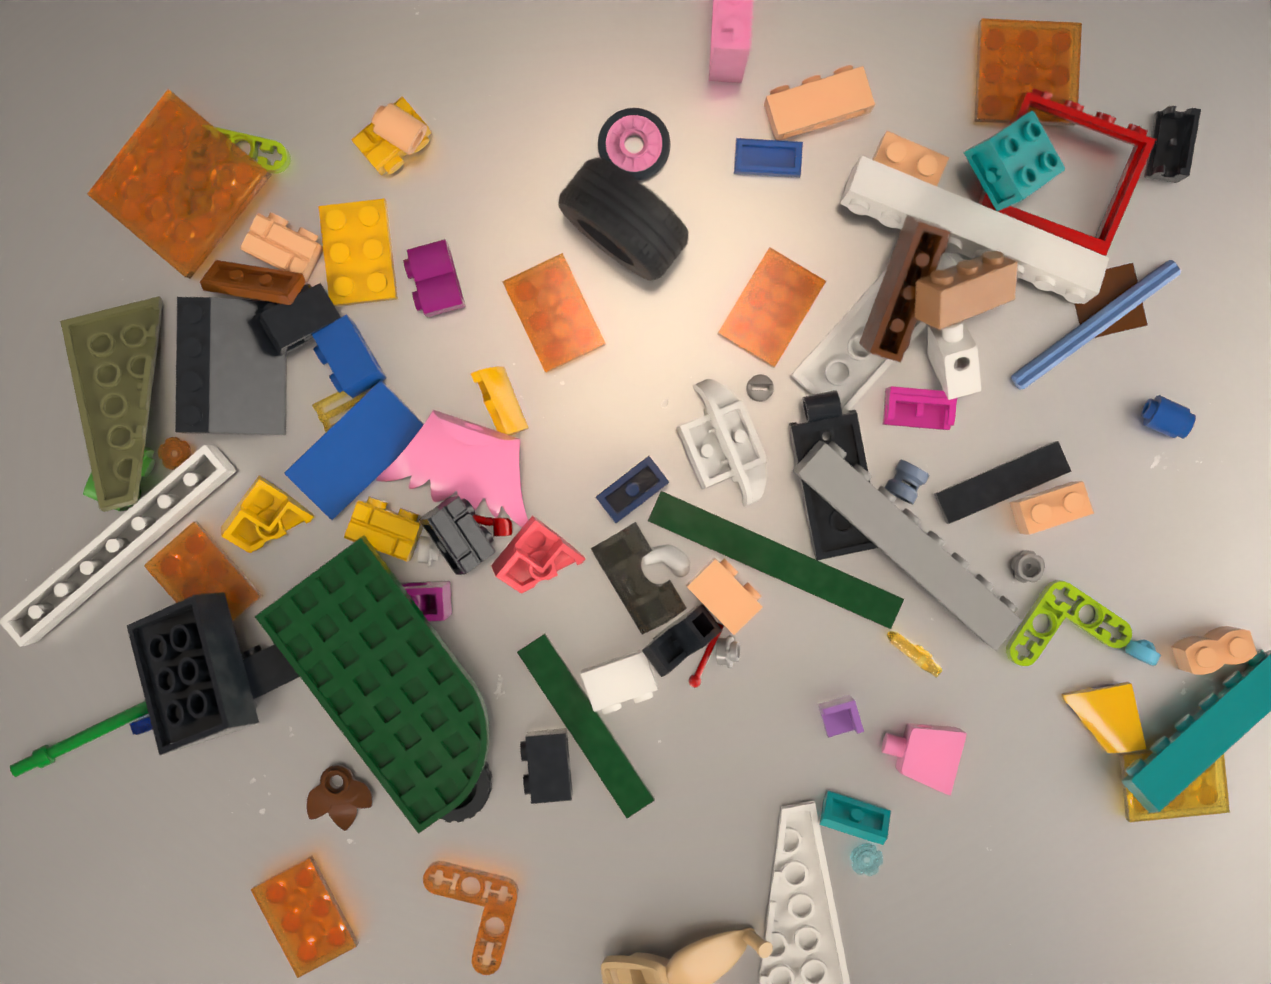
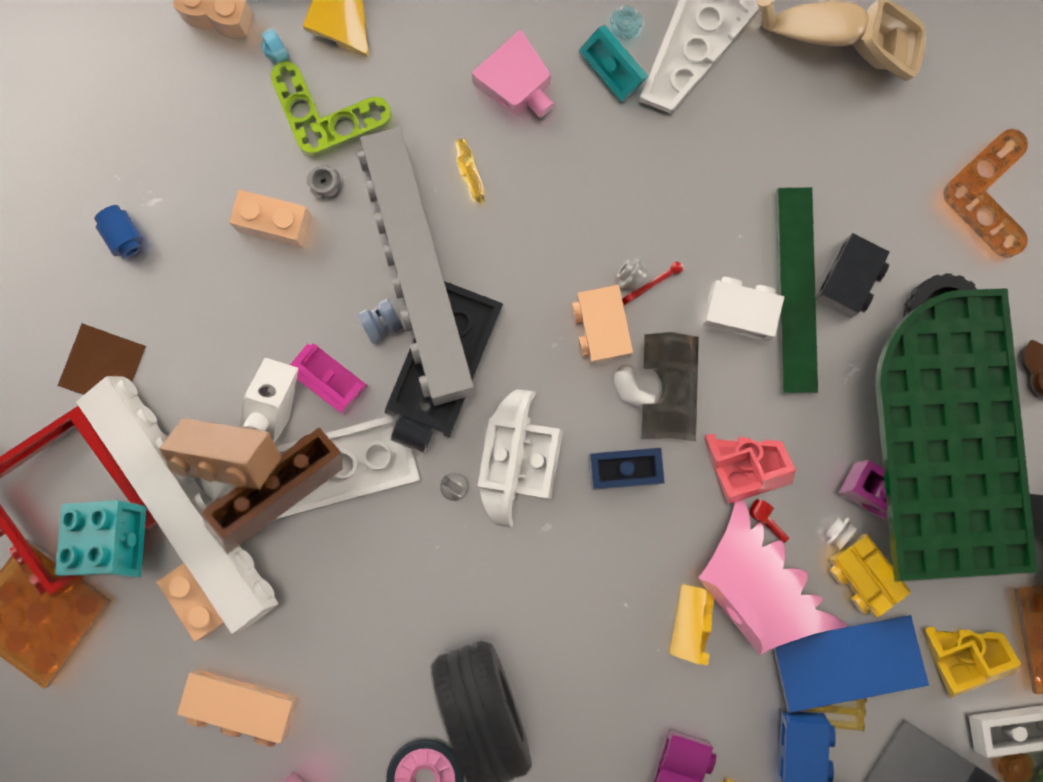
camera: 140 degrees left, 5 degrees down
brick [419,496,495,575] -> none
clear orange plate [502,253,606,373] -> none
black brick [642,603,722,678] -> none
dark green tile [648,491,904,629] -> none
clear orange plate [717,247,826,368] -> none
blue tile [734,138,803,177] -> none
medium lavender panel [818,695,864,738] -> none
black tile [934,441,1072,524] -> none
medium blue axle [1011,260,1181,390] -> none

